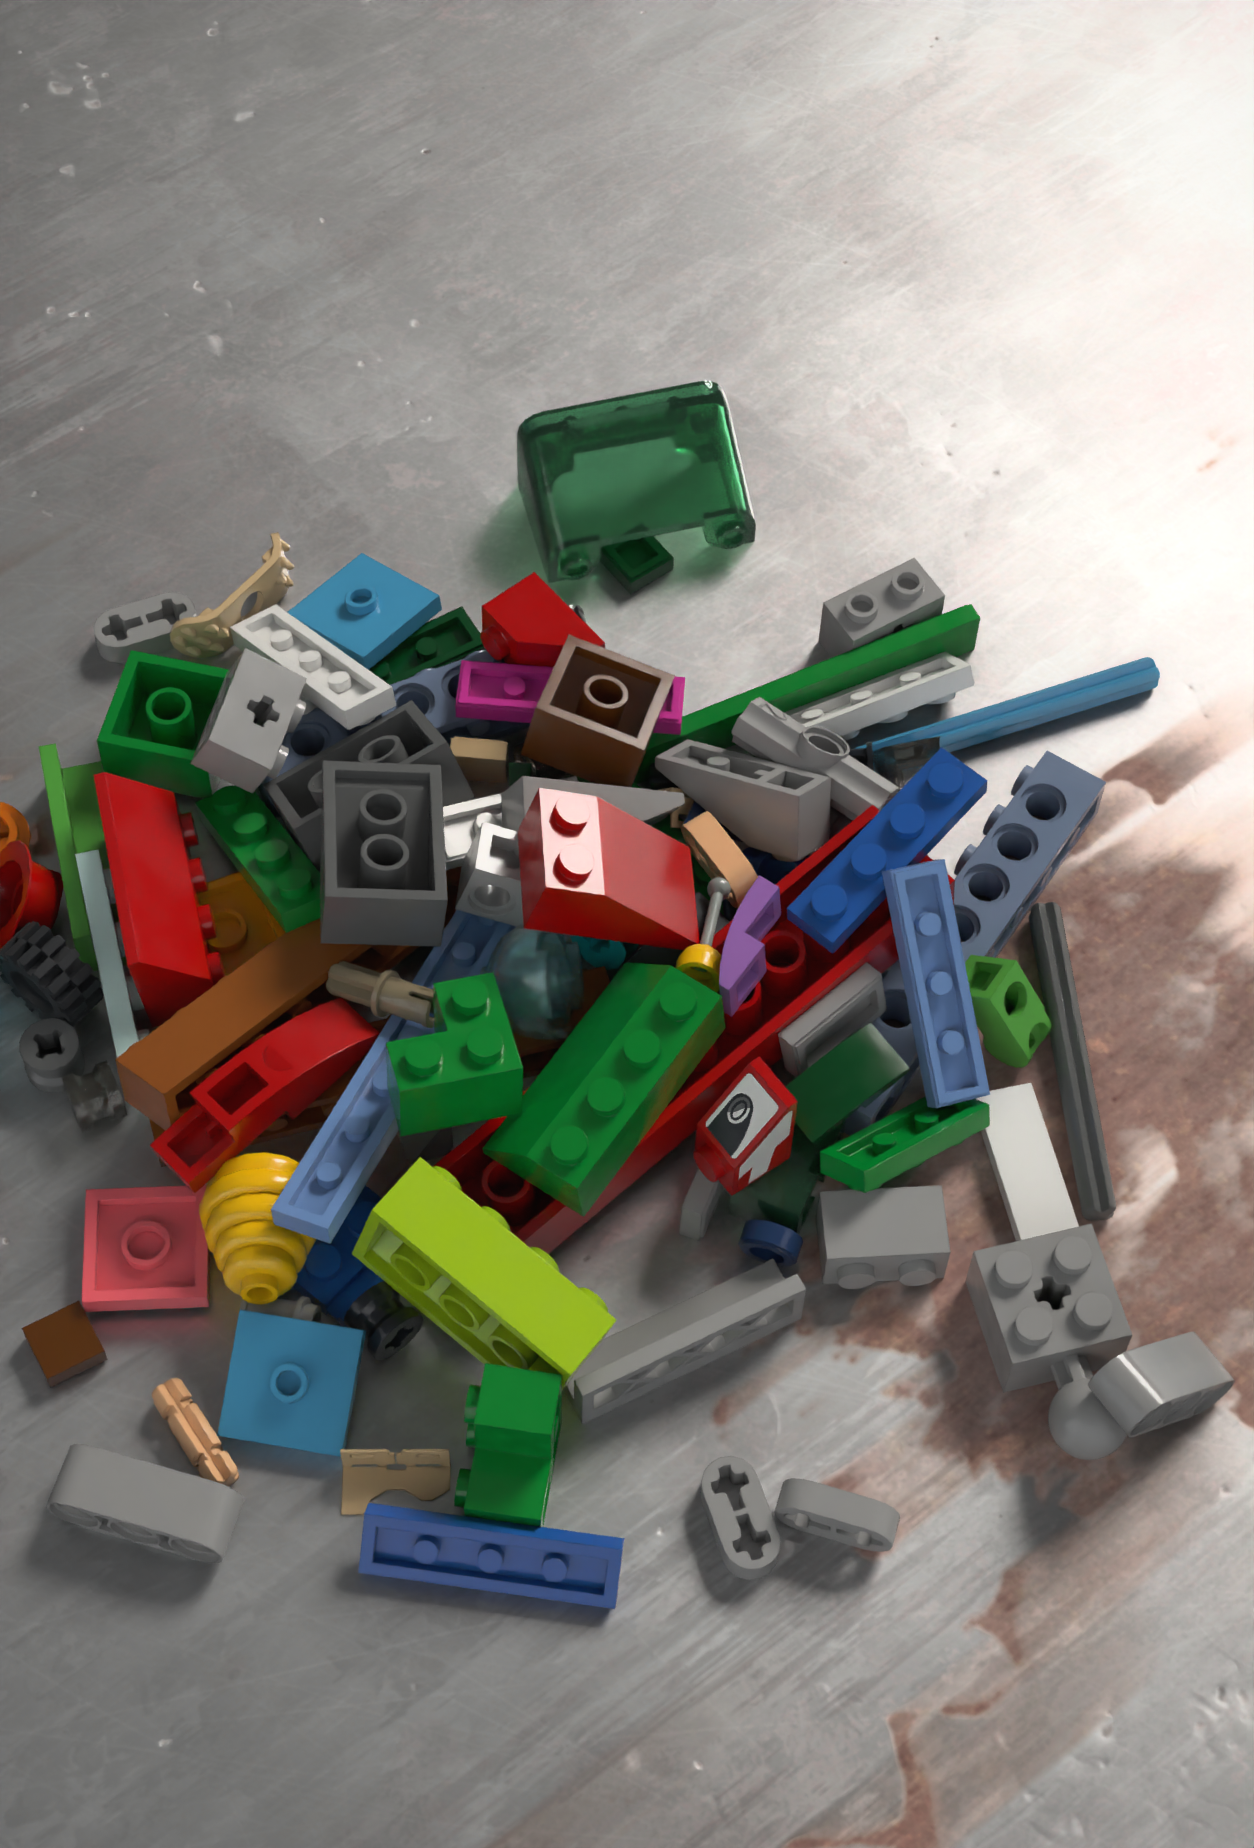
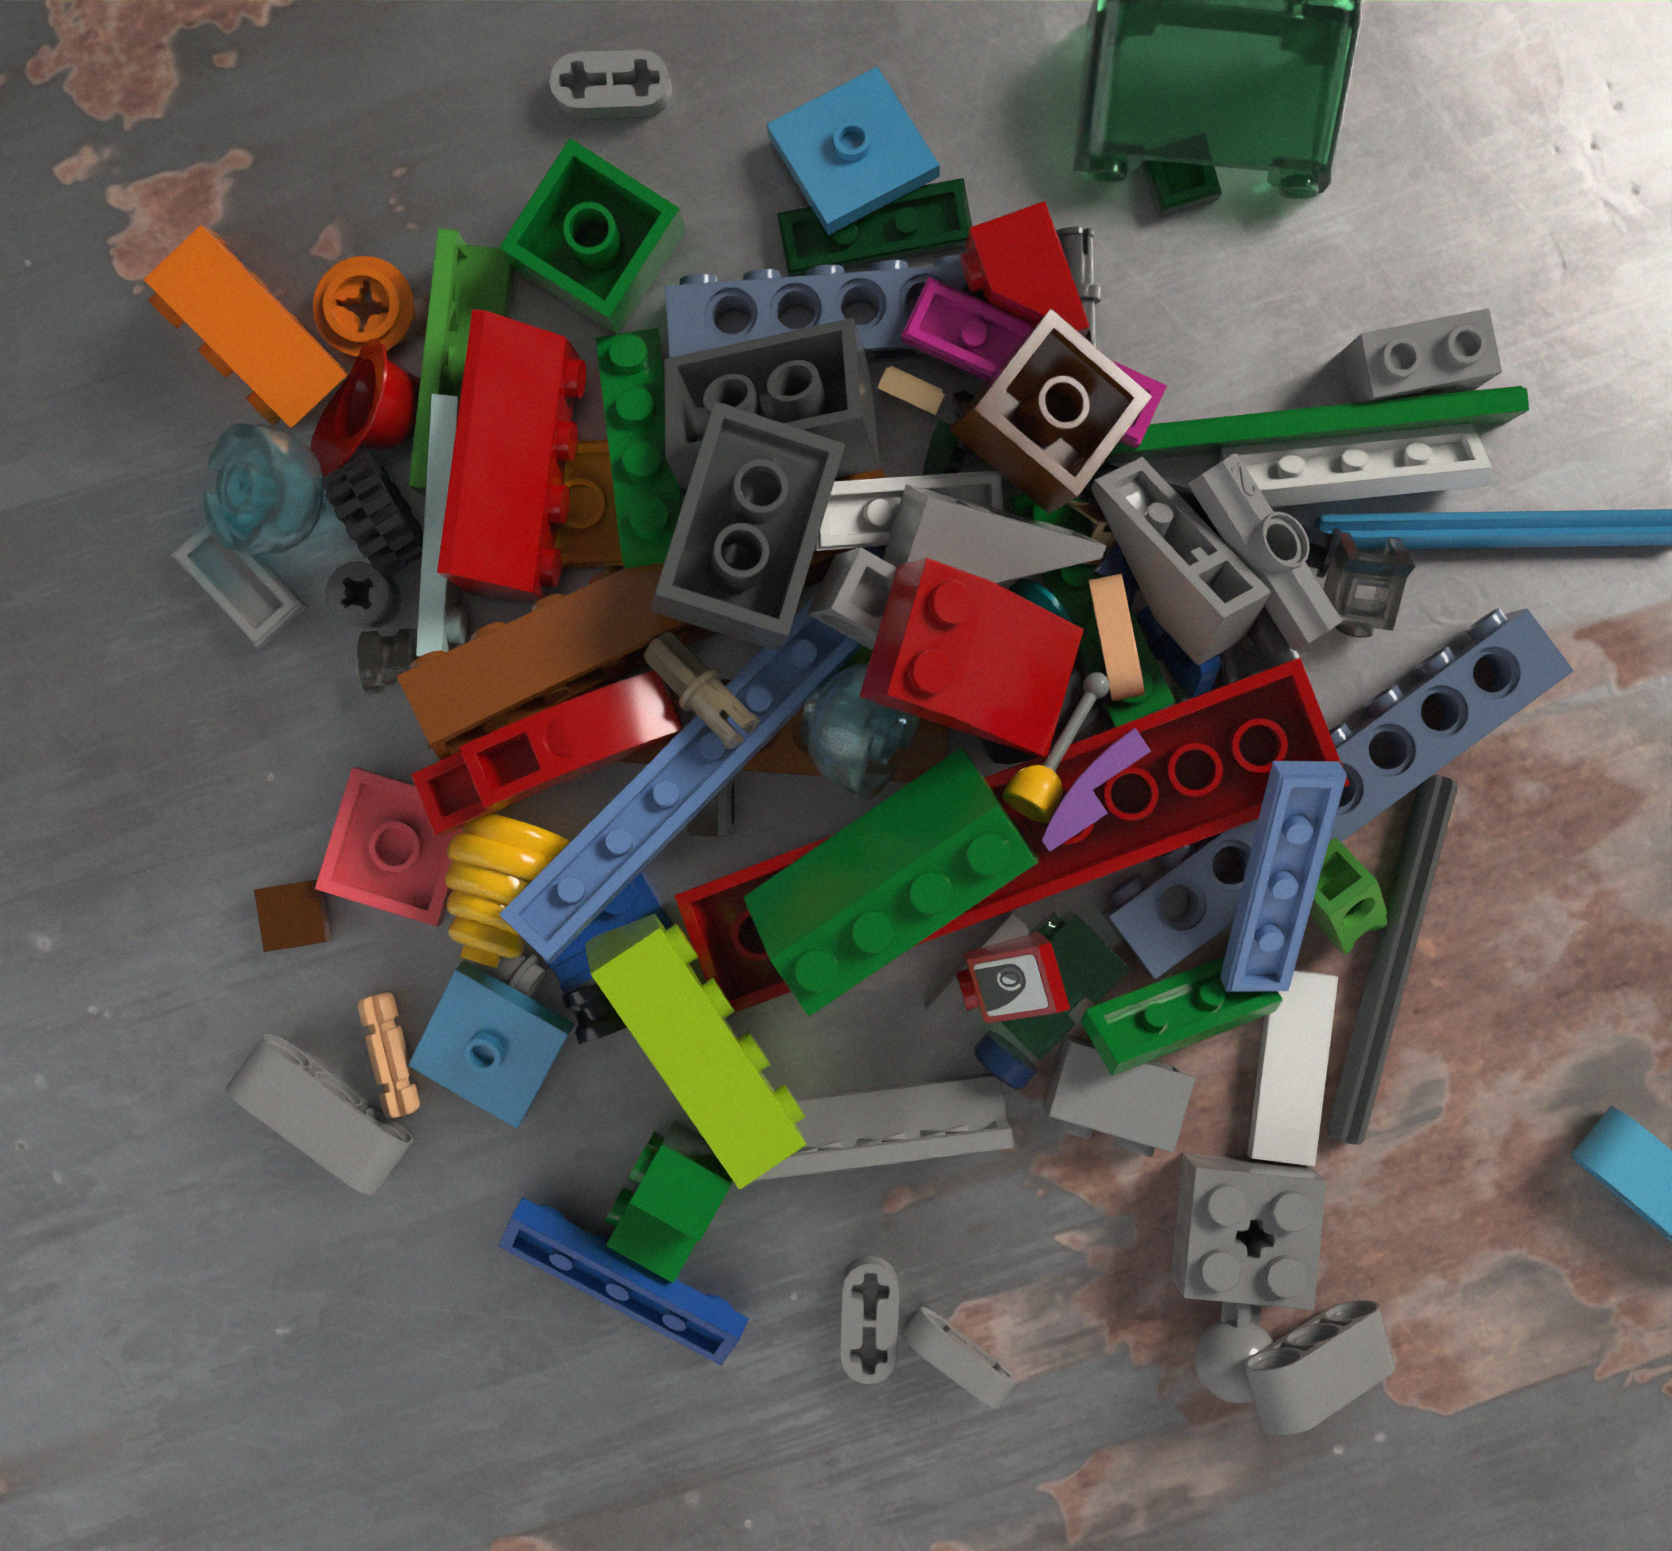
camera: 25 degrees right, 30 degrees up
tan piece [170,532,294,658] -> none
light grey brick [190,648,307,793] -> none
white plate [230,604,396,730] -> none
tan piece [340,1449,451,1515] -> none
green brick [386,972,523,1136] -> none
light grey tile [778,962,887,1077] -> none
dark green slope [785,1023,911,1145] -> none
blue plate [787,747,988,954] -> none

